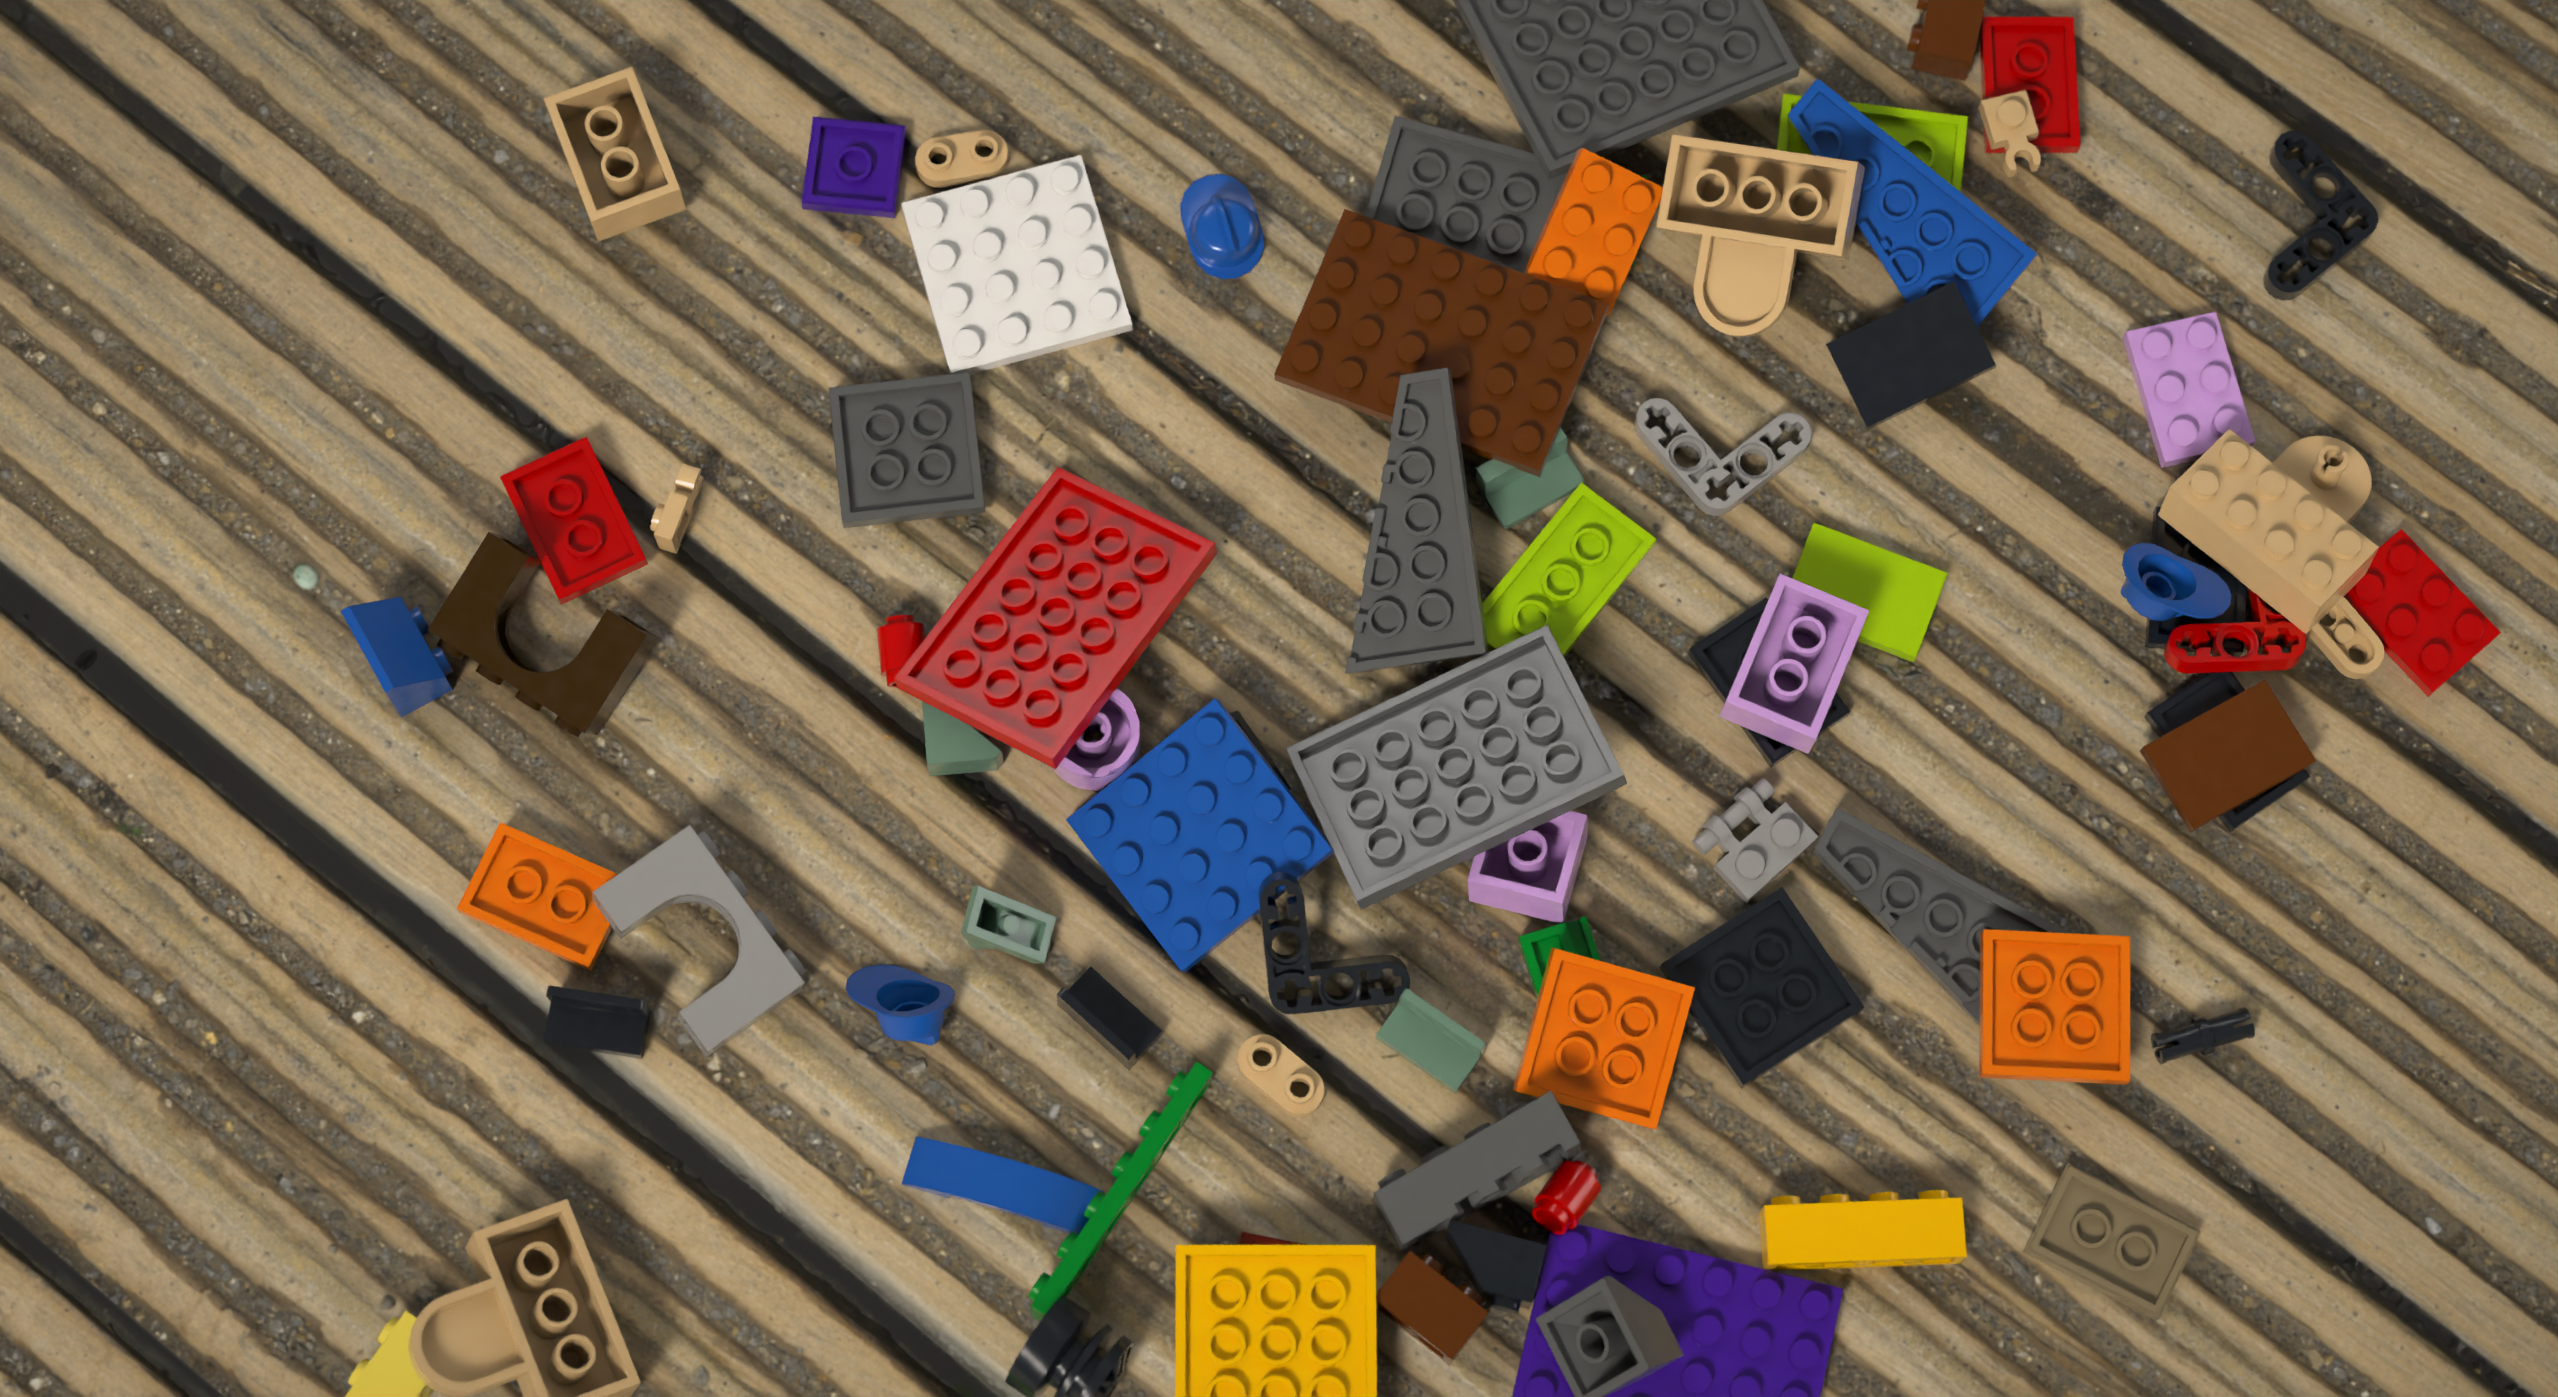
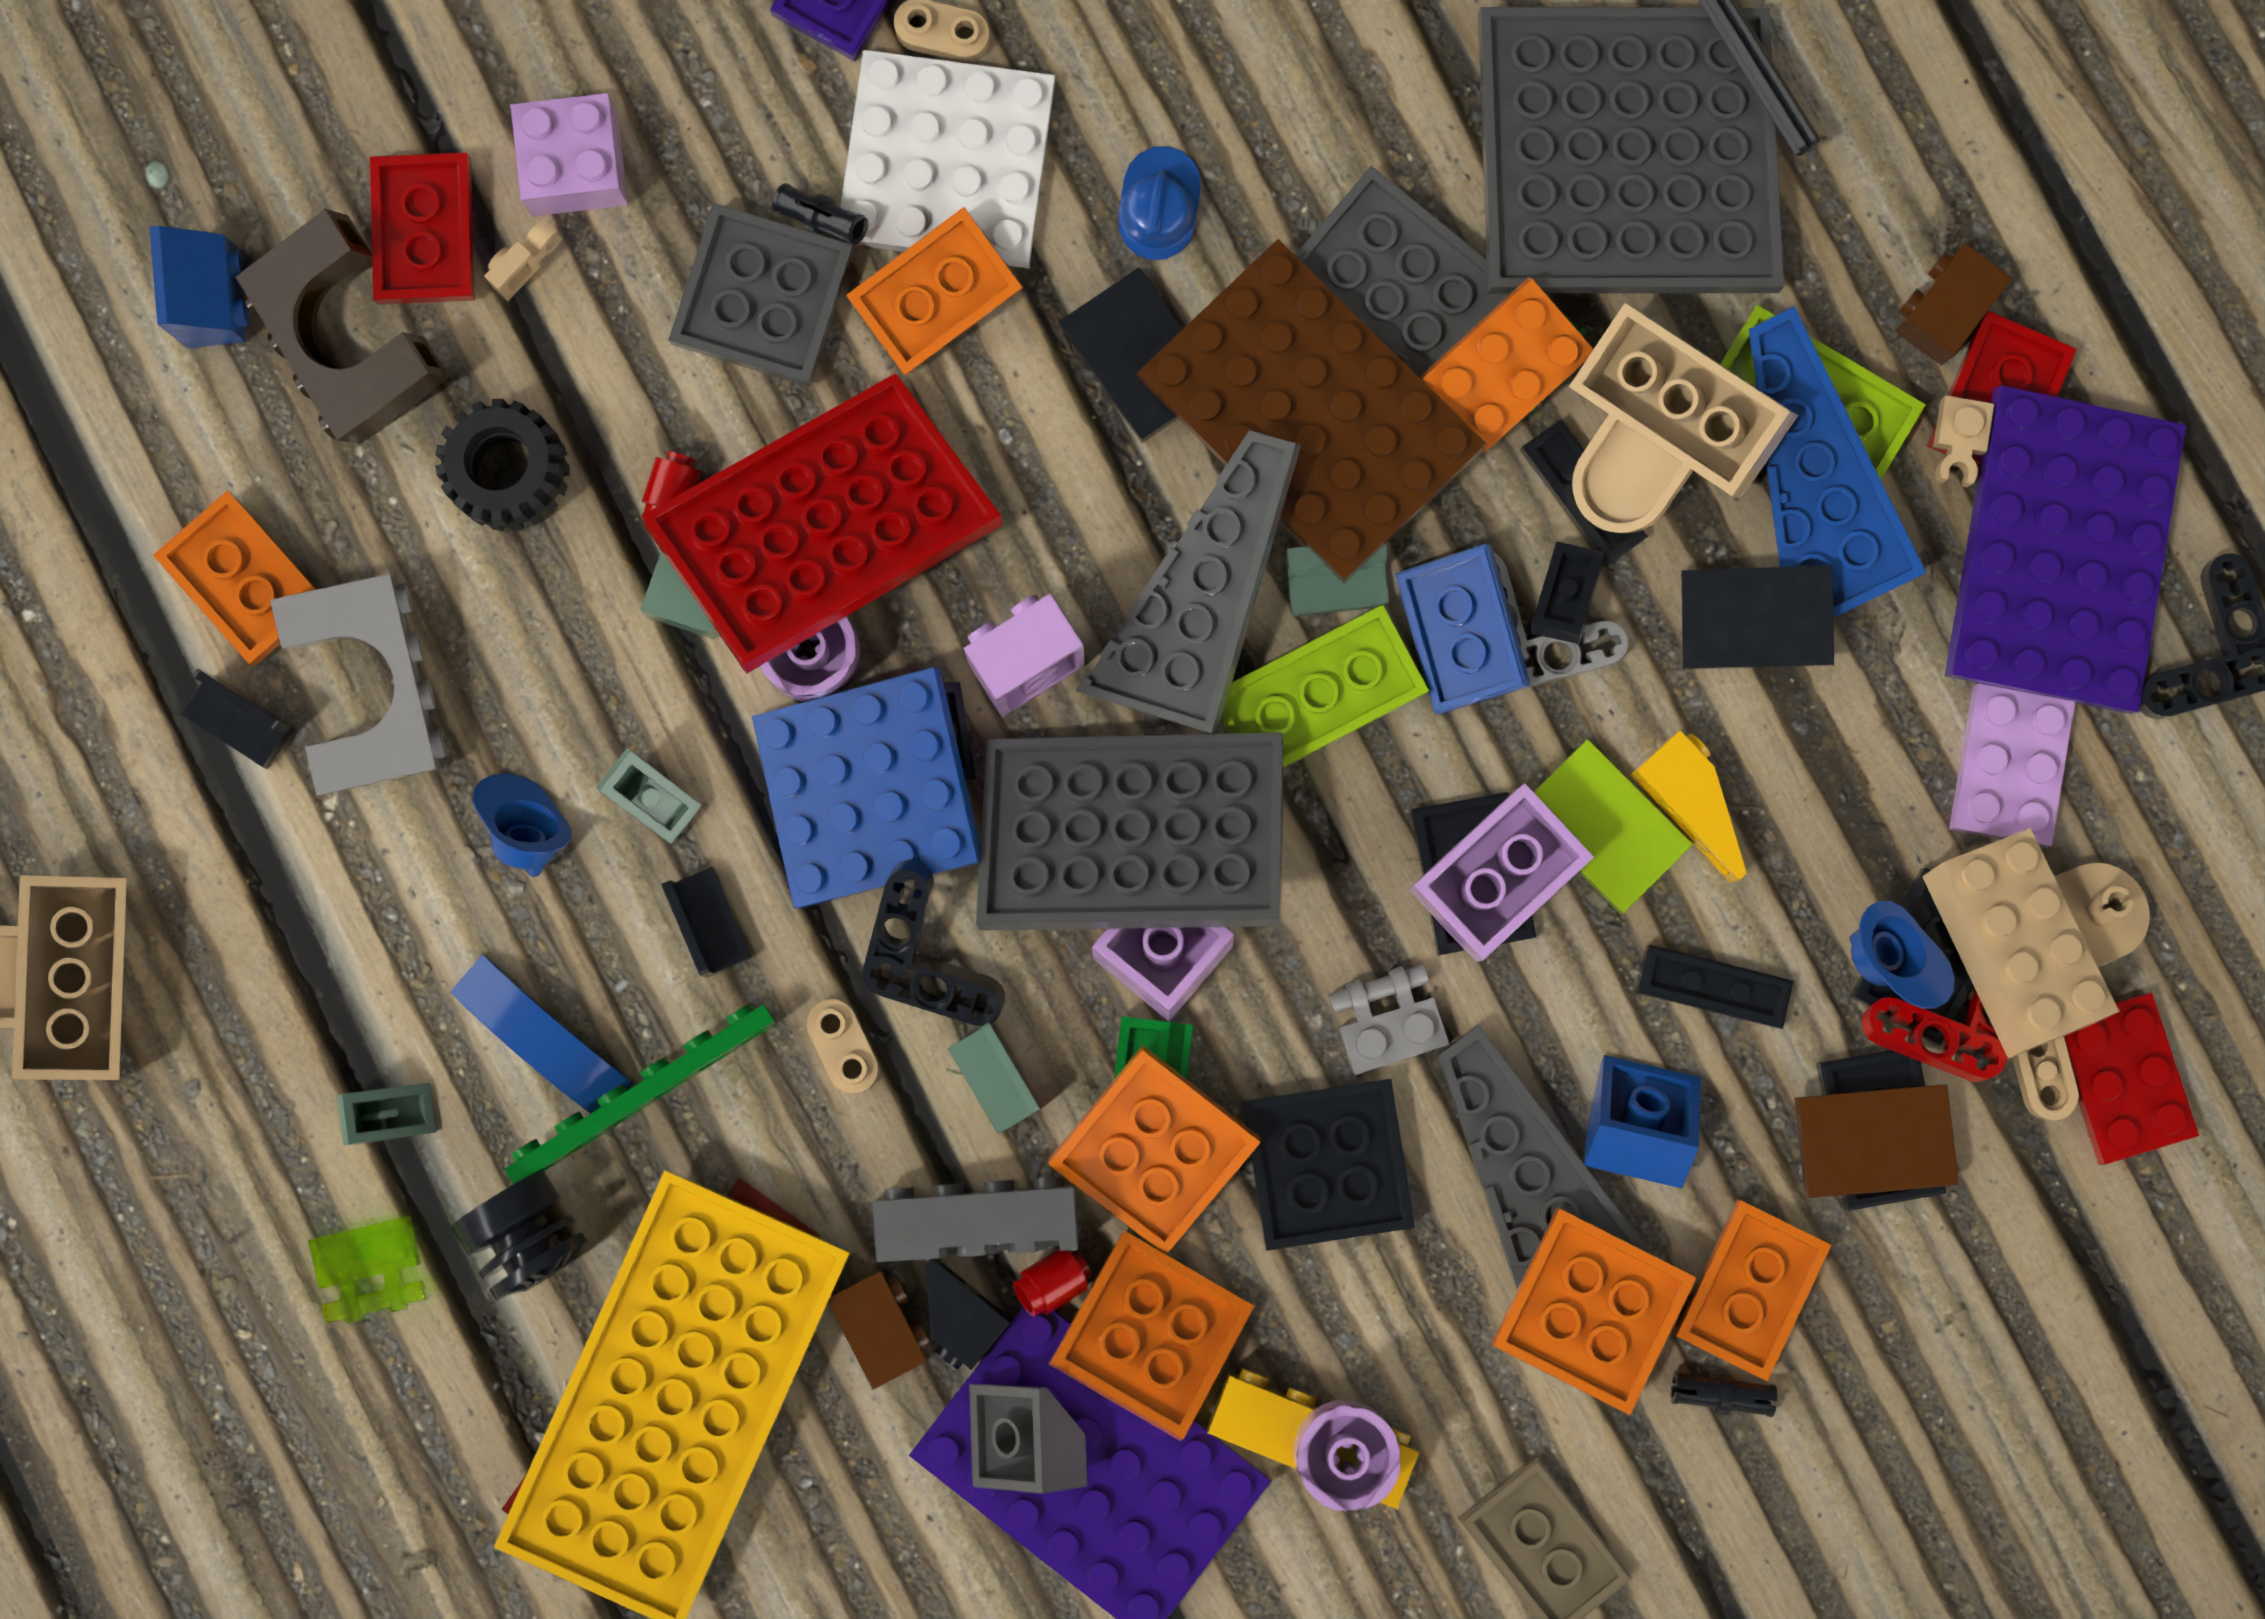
camera: 25 degrees right, 10 degrees up
none -> sand green slope [337,1083,436,1146]
none -> black tyre [435,399,570,531]
none -> lavender brick [510,93,628,216]
none -> black pin [772,183,868,245]
none -> orange plate [846,207,1023,375]
none -> lavender brick [963,594,1085,718]
none -> orange plate [1049,1230,1254,1441]
none -> black tile [1059,267,1182,443]
none -> lavender brick [1293,1399,1400,1511]
none -> blue tile [1395,544,1531,715]
none -> black tile [1520,419,1648,567]
none -> black plate [1531,541,1604,644]
none -> blue slope [1584,1055,1701,1188]
none -> yellow slope [1629,730,1747,883]
none -> black tile [1635,945,1794,1029]
none -> orange plate [1673,1199,1831,1382]
none -> dark purple plate [1945,385,2186,714]

